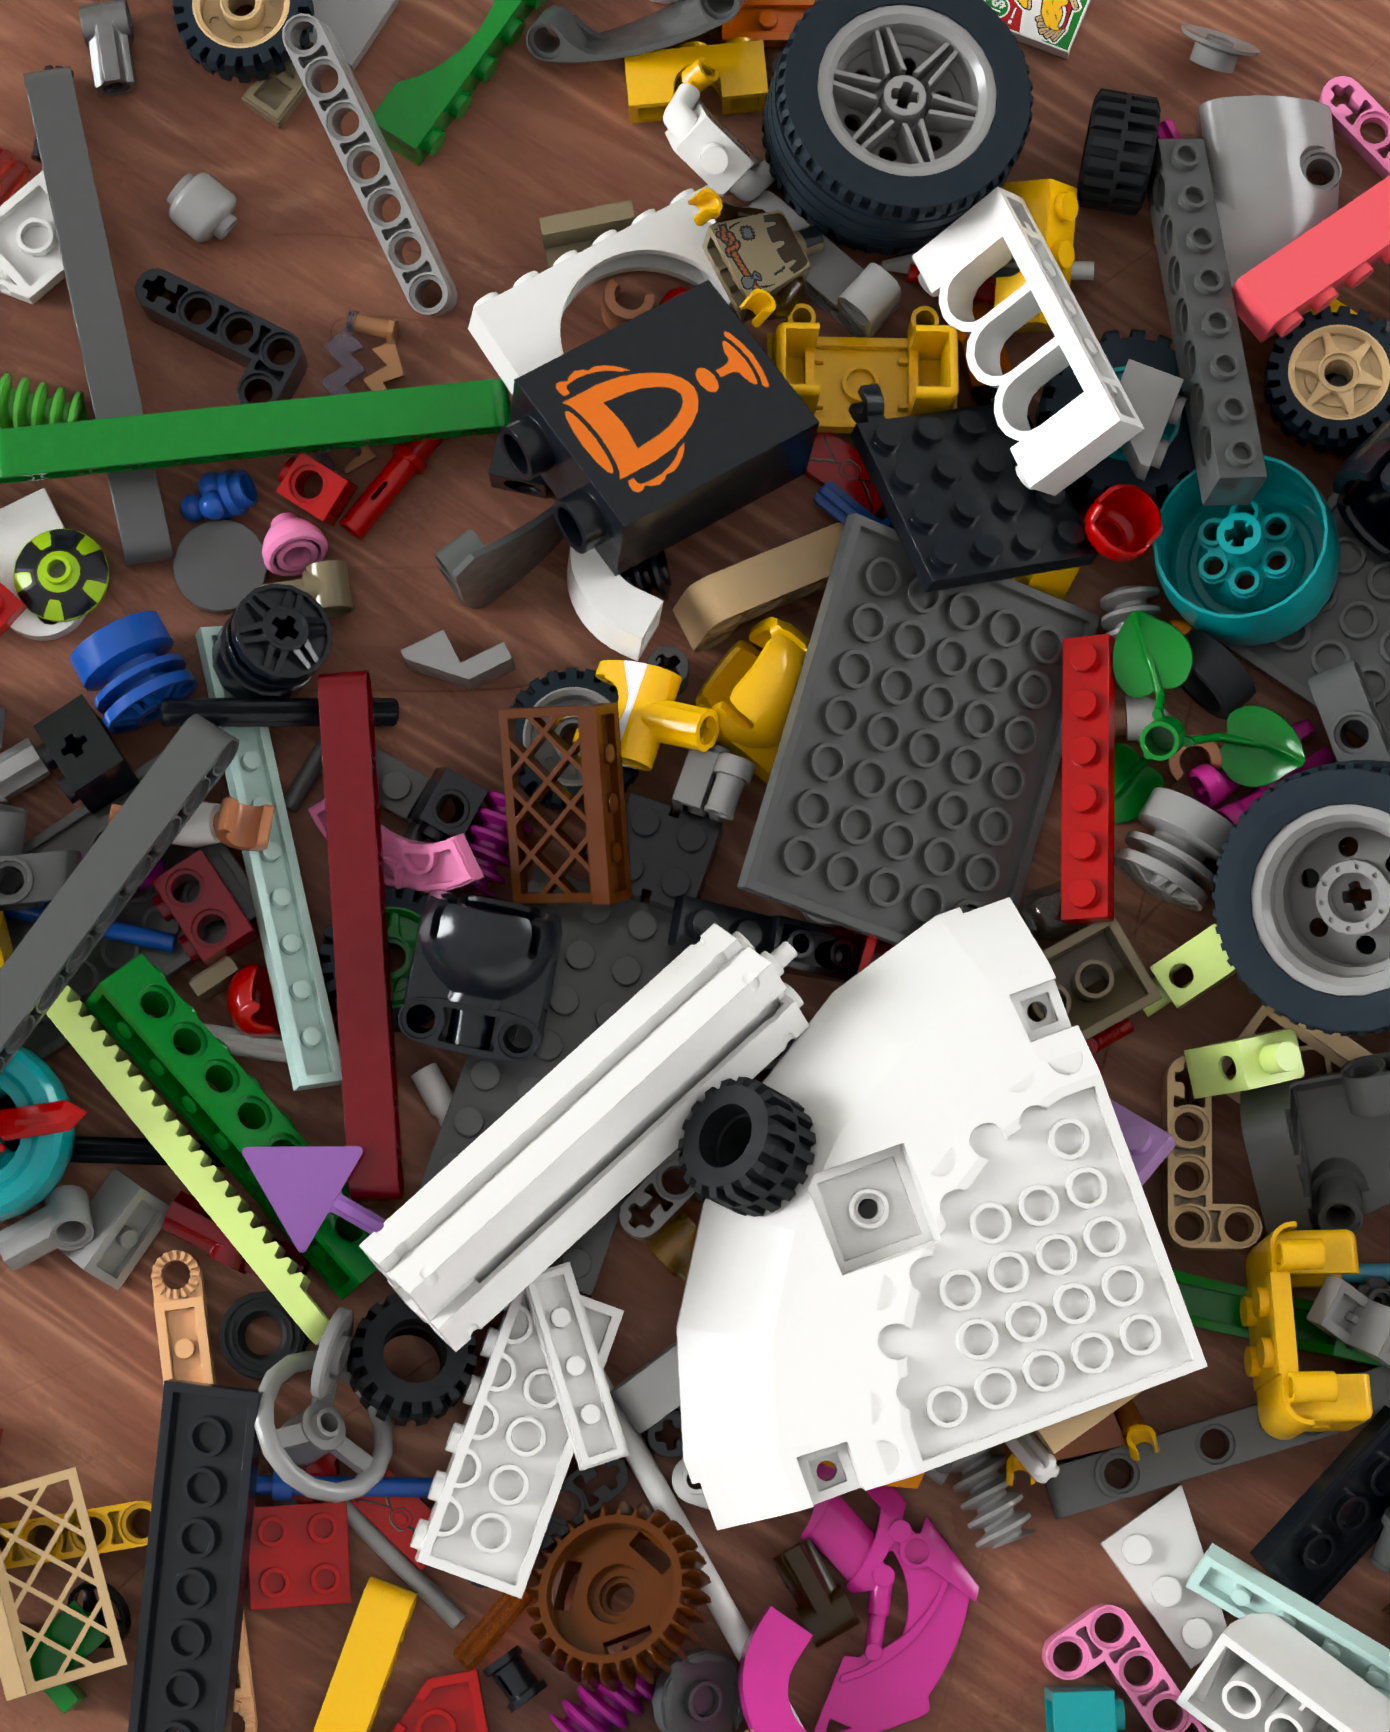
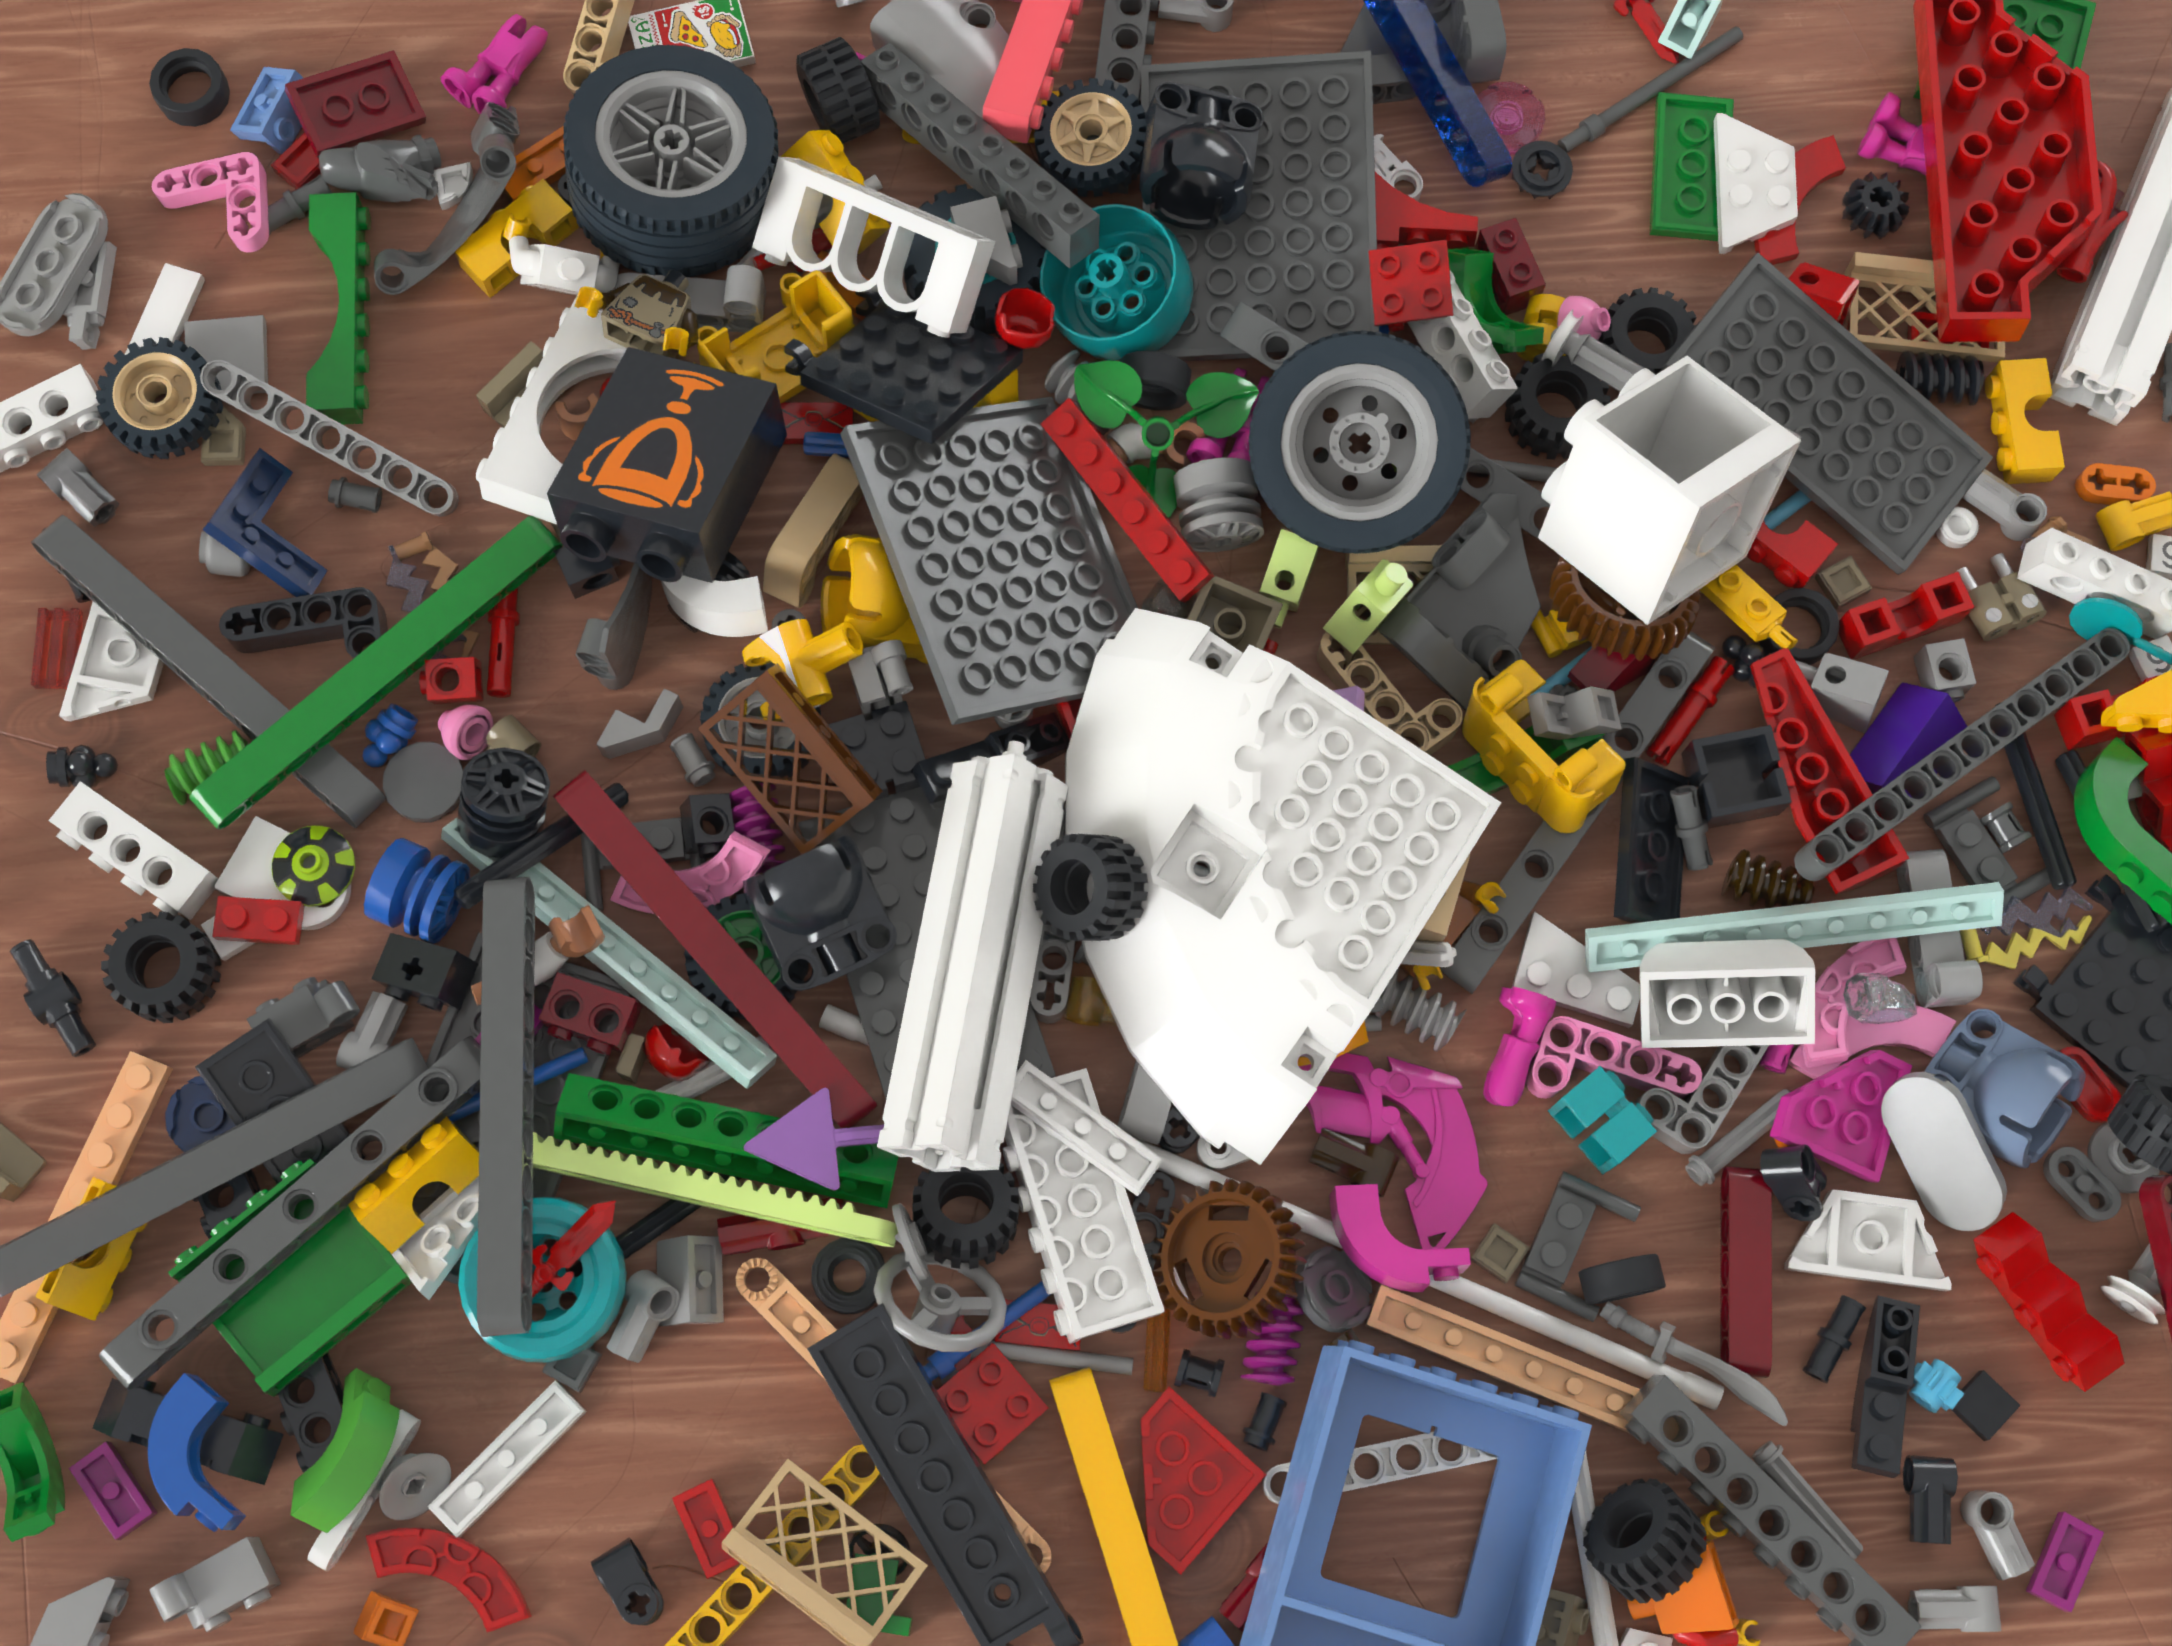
camera: 45 degrees left, 5 degrees down
none -> dark blue plate [202,448,328,597]
none -> dark grey pin [328,477,382,513]
none -> light grey pin [670,733,715,787]
none -> dark pink piece [1483,987,1557,1107]

